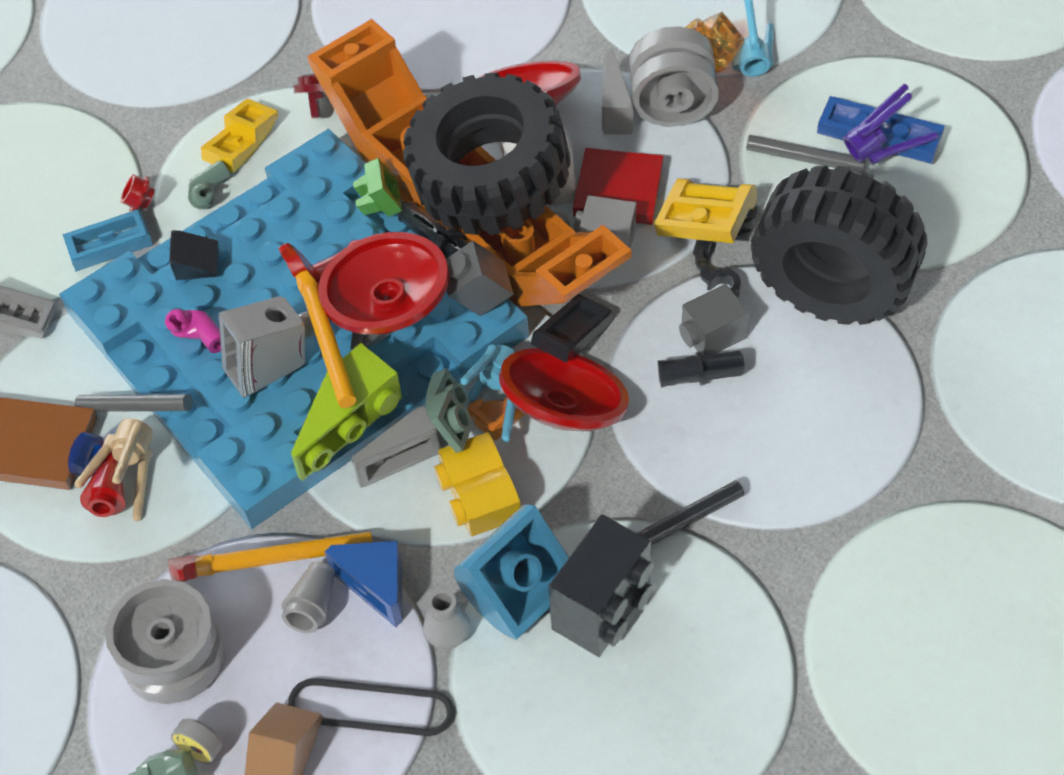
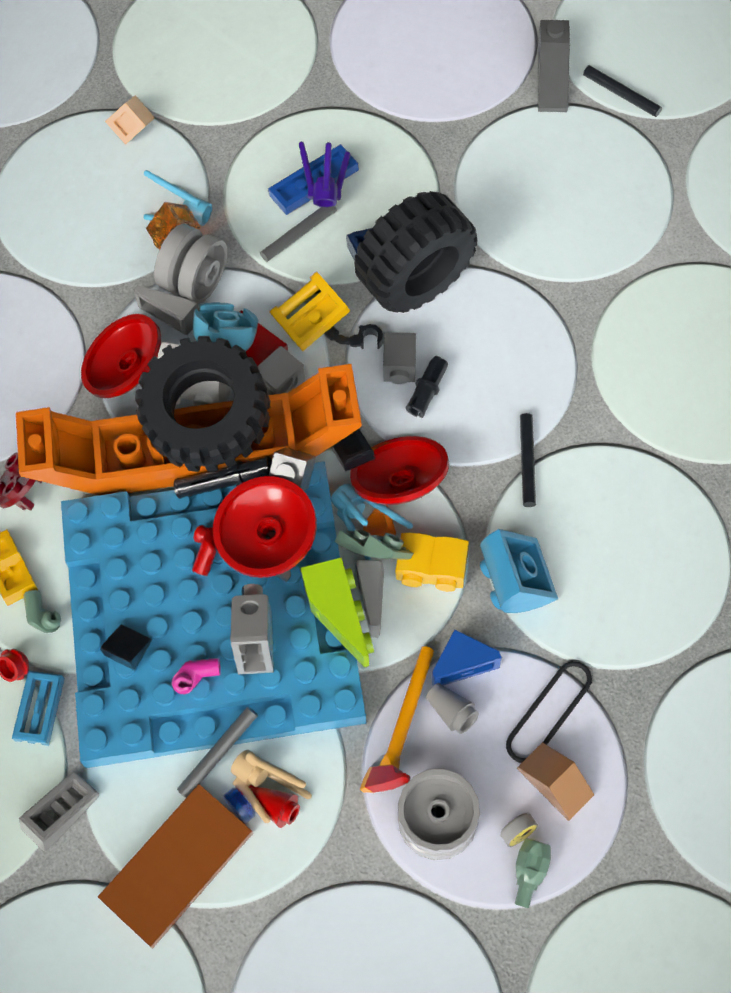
camera: 60 degrees left, 10 degrees up
light orange piece [278,243,356,408] -> none
bright green tile [353,158,403,217] -> none
light grey cone [423,589,470,649] -> none
black brick [548,514,654,657] -> none
none -> medium azure cylinder [193,302,258,352]

